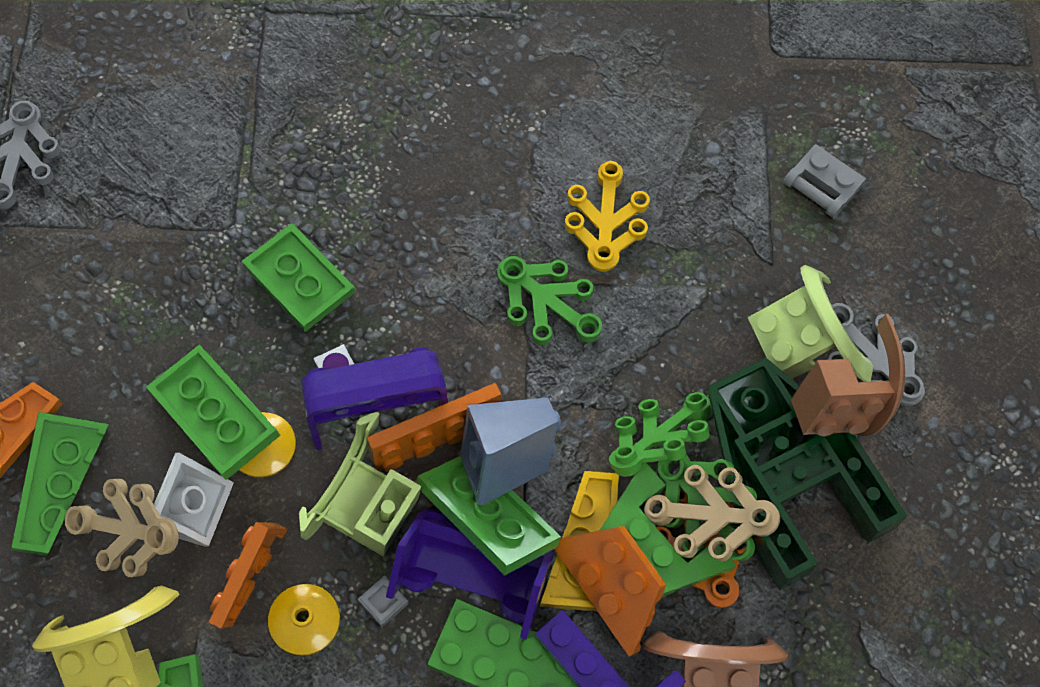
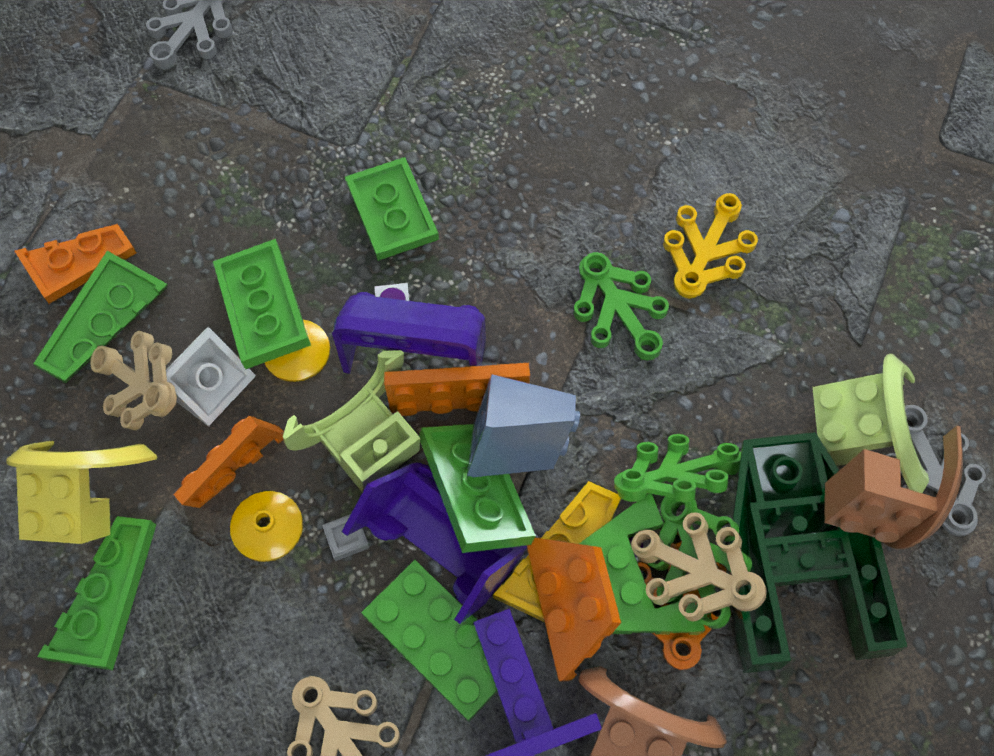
camera: 25 degrees right, 0 degrees up
light grey plate [782,144,866,219] -> none

